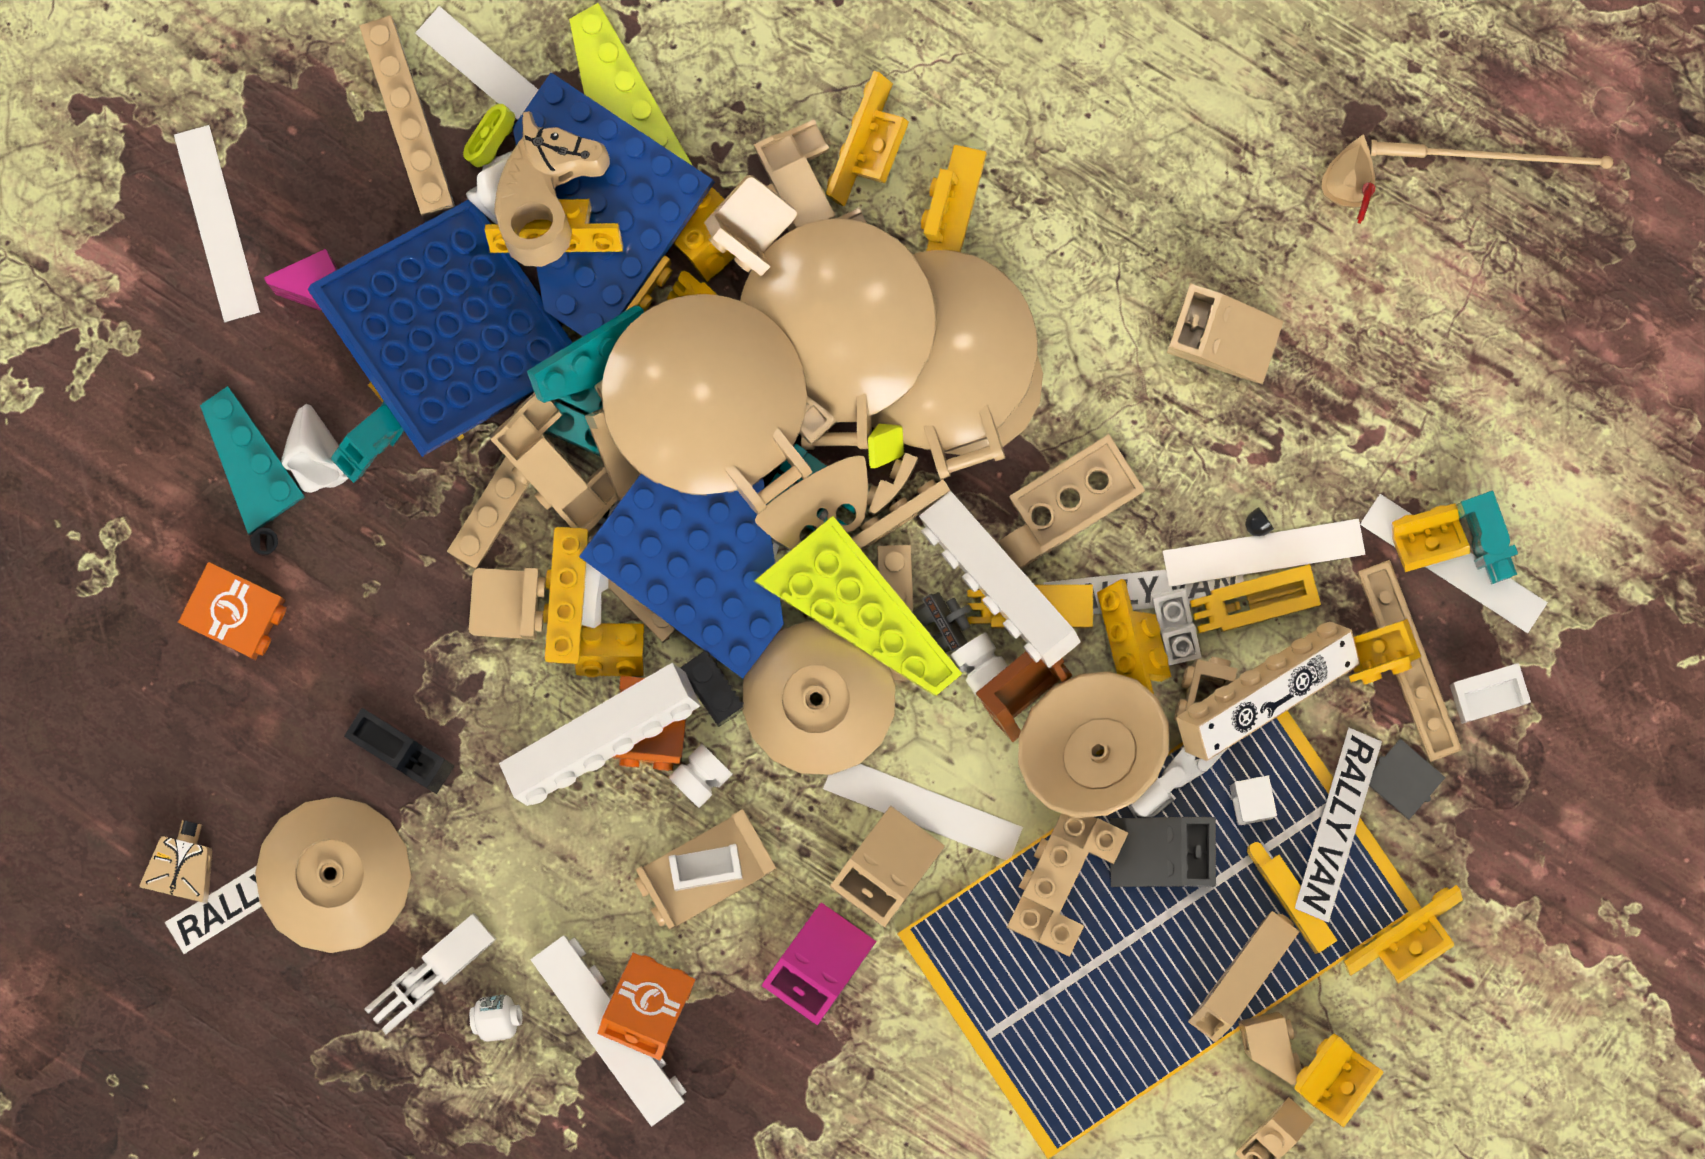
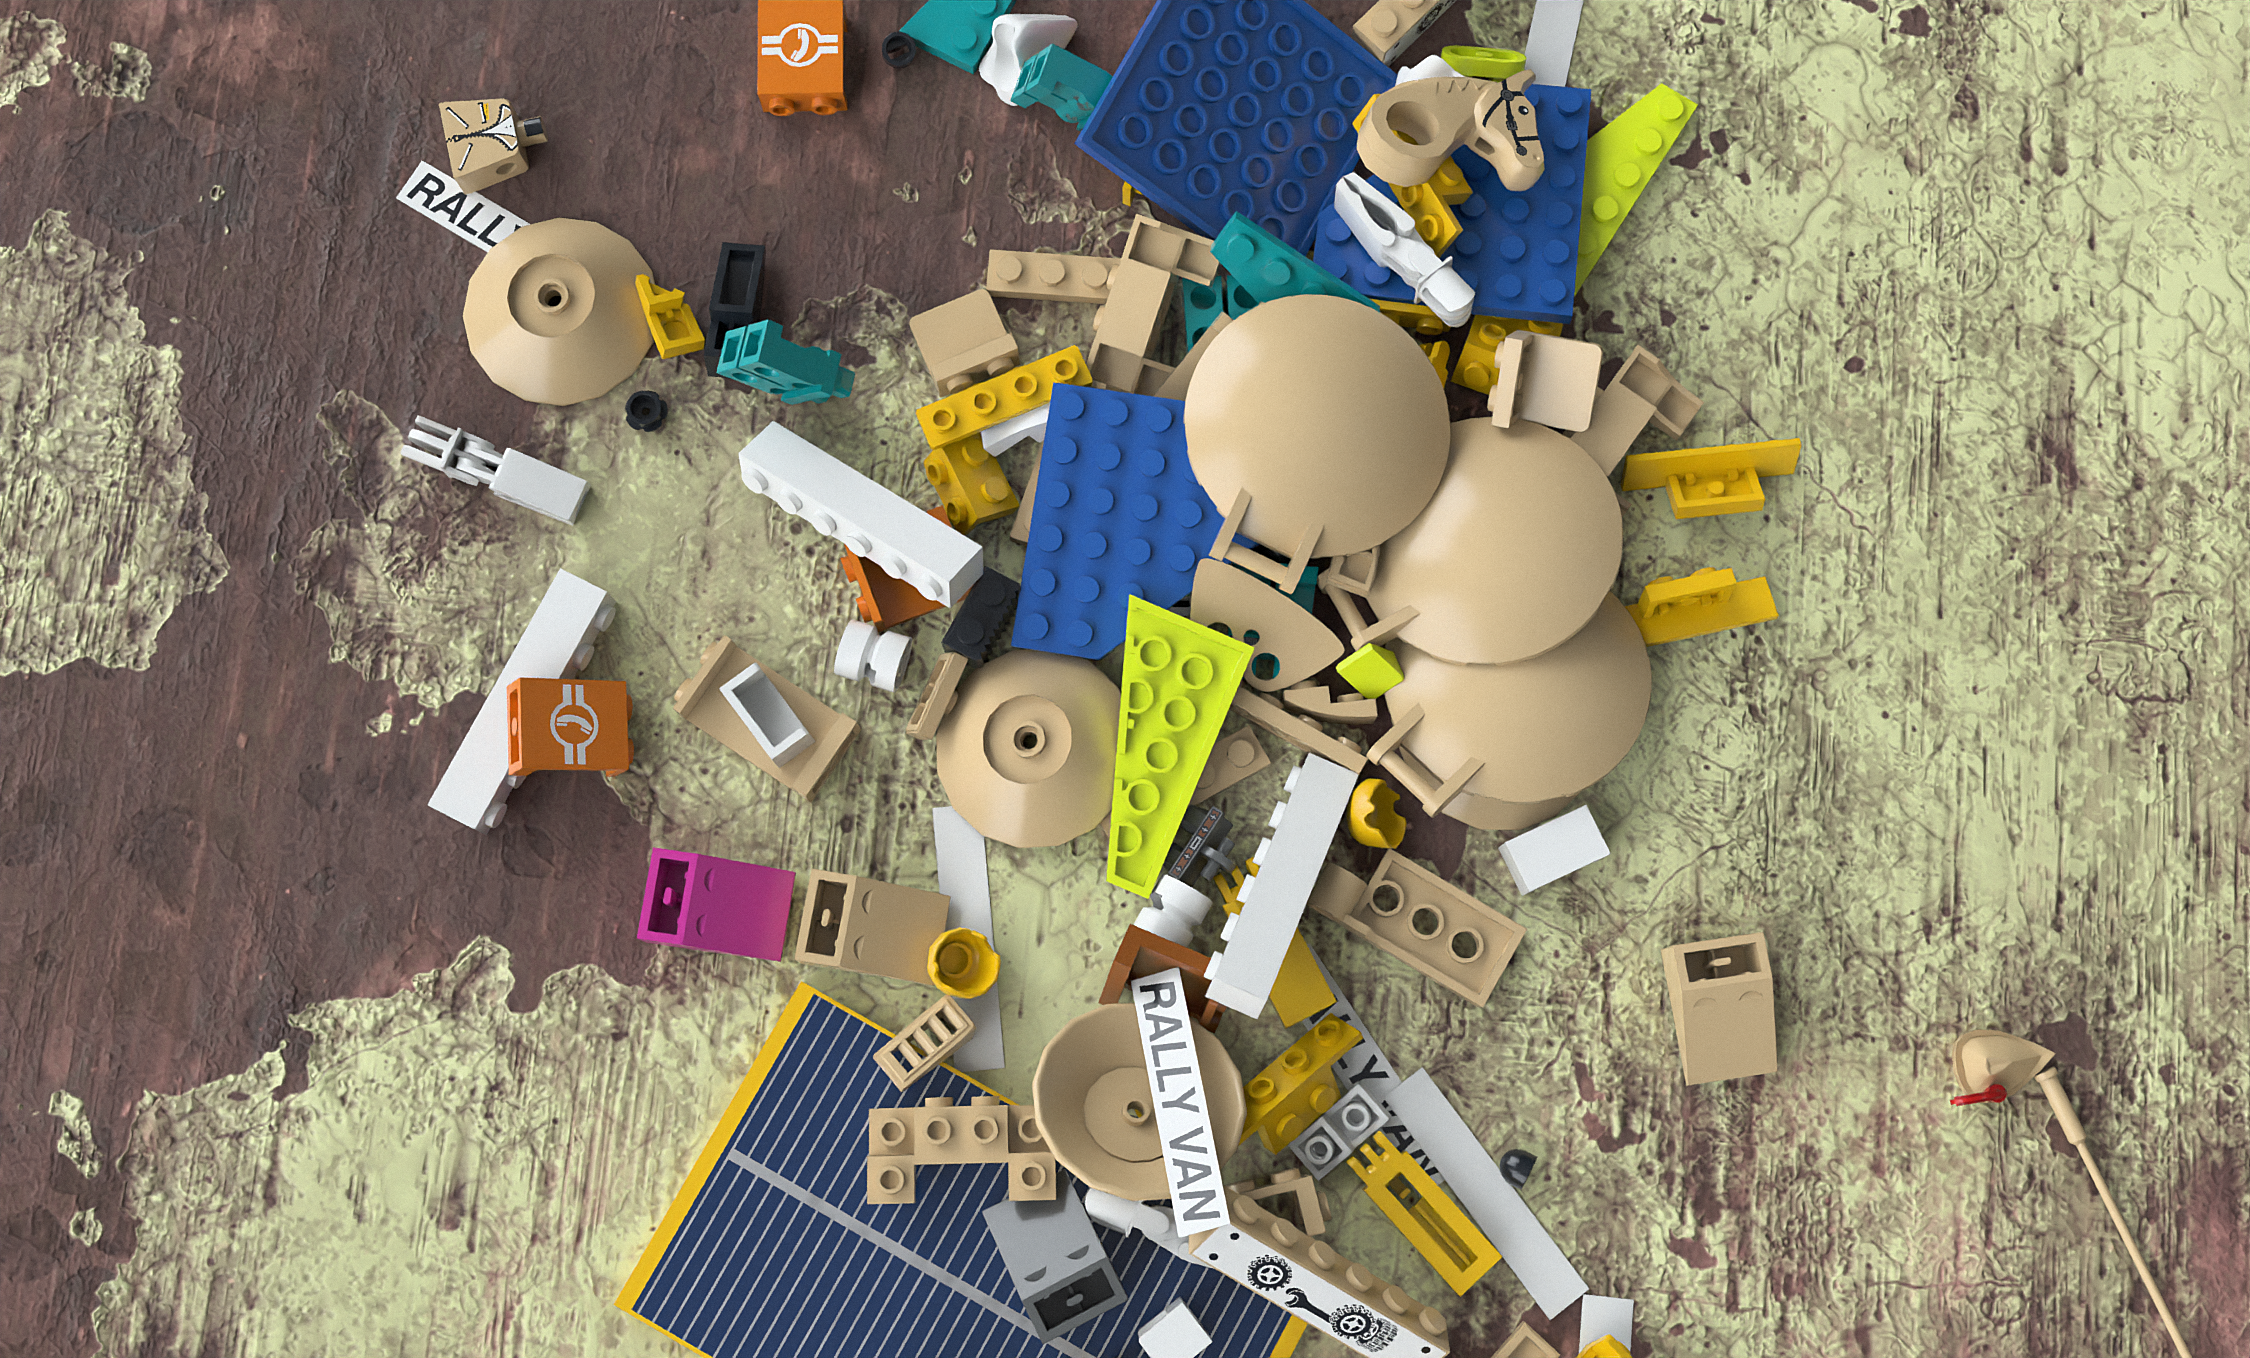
camera: 60 degrees right, 5 degrees down
white head [469,995,522,1042] -> none
none -> black plate [625,390,668,432]
none -> yellow slope [635,274,705,359]
none -> teal hips [716,319,855,405]
none -> tan slope [873,994,976,1092]
none -> tan plate [906,652,968,740]
none -> yellow hair [927,927,1001,999]
none -> white sticker [1131,967,1230,1238]
none -> white arm [1334,172,1475,327]
none -> yellow hair [1346,779,1407,849]
none -> white panel [1498,805,1611,896]

